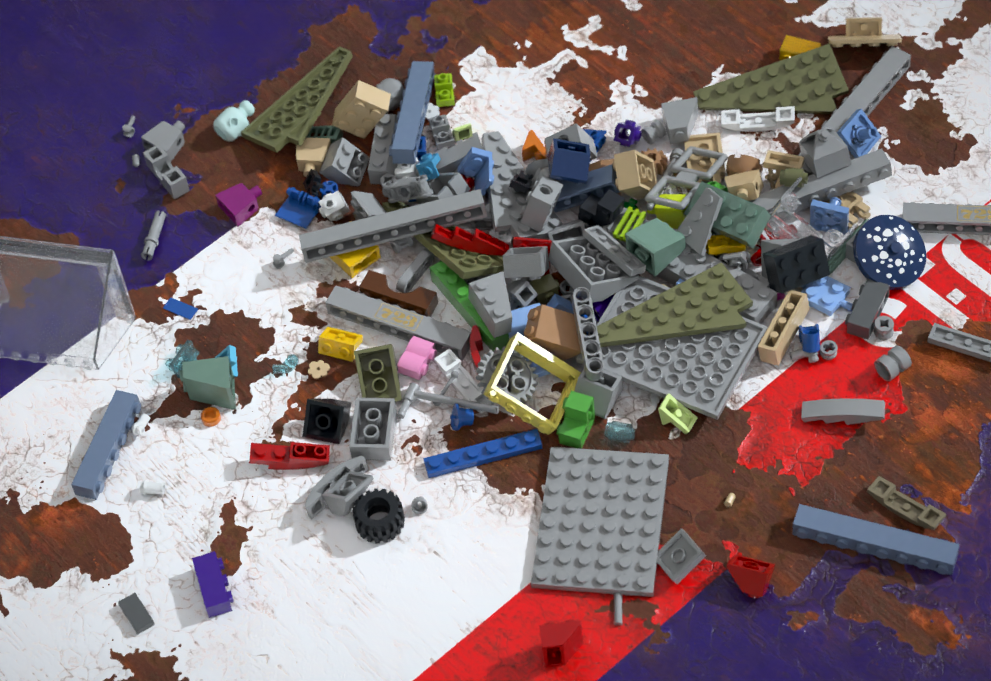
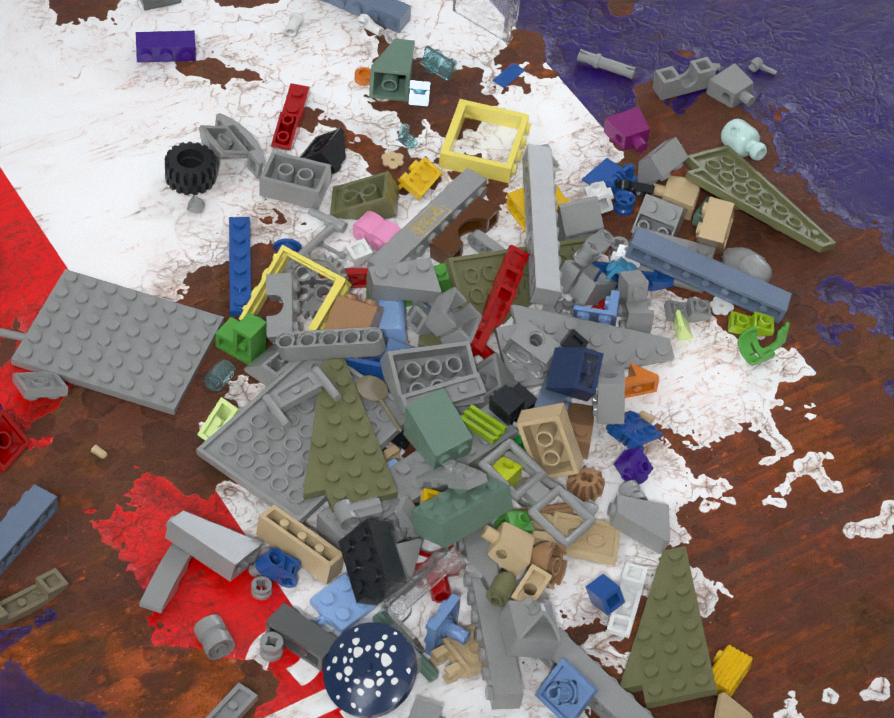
camera: 90 degrees right, 5 degrees down
none -> light grey slope [165,511,262,582]
none -> light grey plate [262,366,342,429]
none -> light grey arch [266,272,301,343]
none -> light grey piece [333,497,383,530]
none -> dark tan piece [356,375,402,432]
none -> light yellow window [439,99,532,183]
none -> blue brick [585,574,625,616]
none -> light grey brick [618,269,649,303]
none -> light grey slope [638,137,688,185]
none -> bright green helmet [737,322,790,366]

